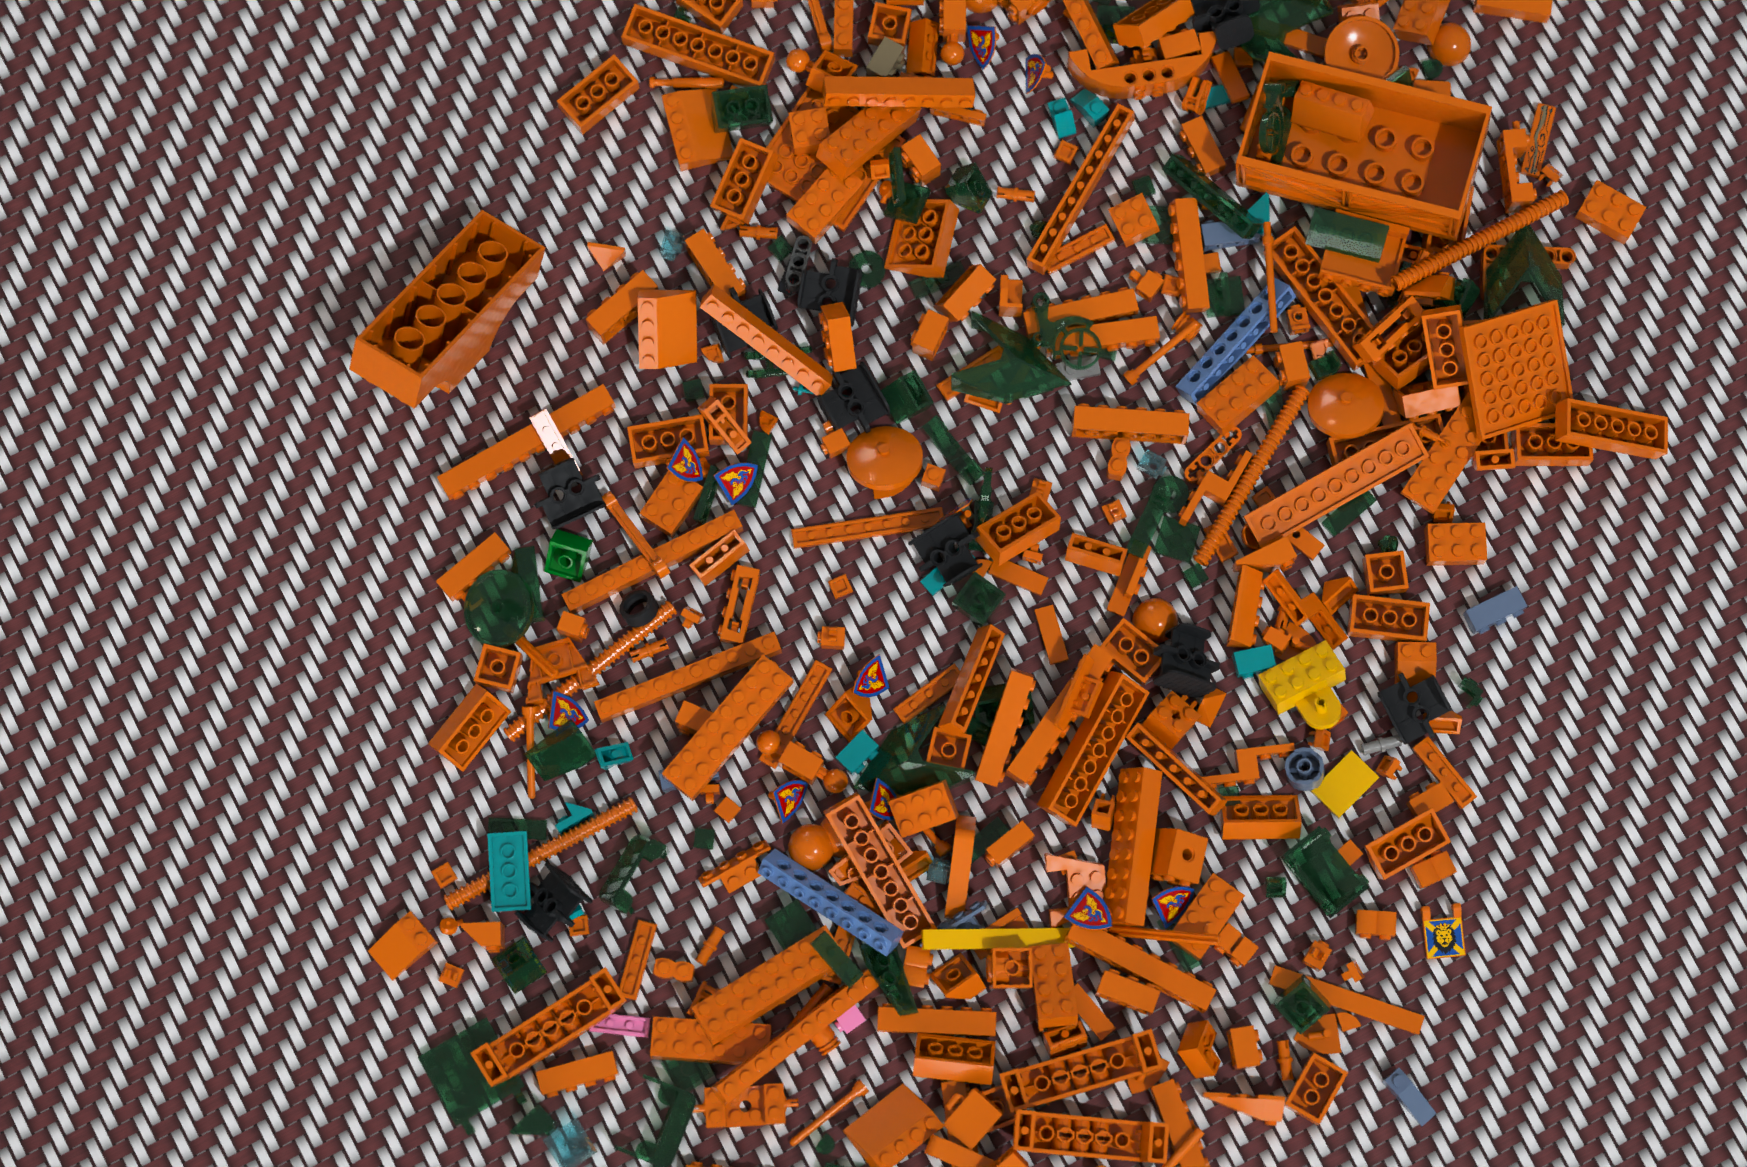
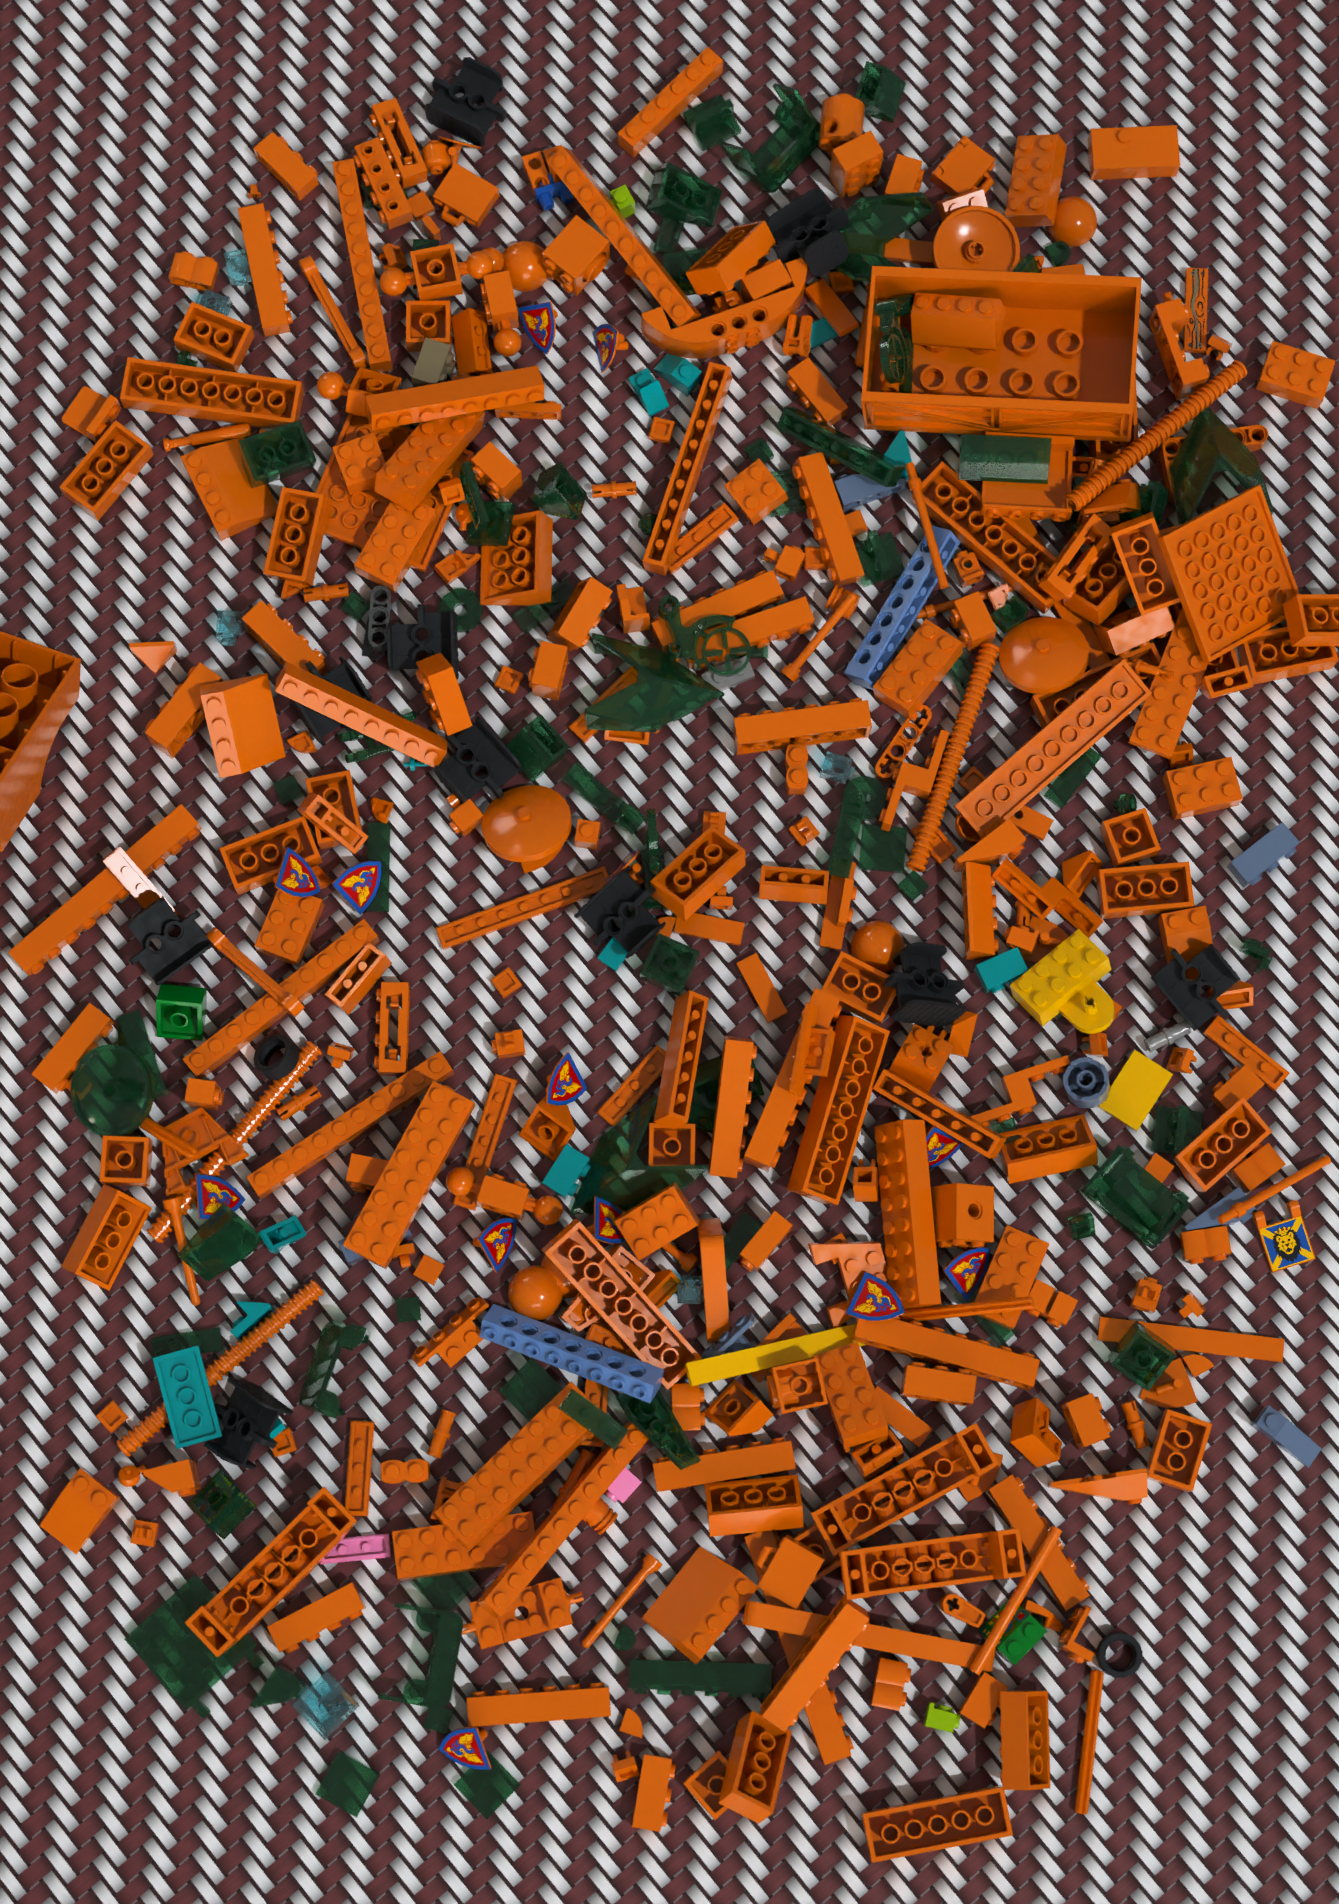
camera: 15 degrees left, 0 degrees up
clear green tile [693,465,720,525] -> none
none -> orange bracket [62,386,121,443]
none -> orange slope [434,550,481,585]
none -> orange tile [494,665,524,695]
none -> shield [926,1125,964,1169]
none -> clear green bracket [1151,1105,1203,1155]
none -> sand blue slope [1181,1187,1256,1232]
none -> orange bar [1217,1155,1331,1224]

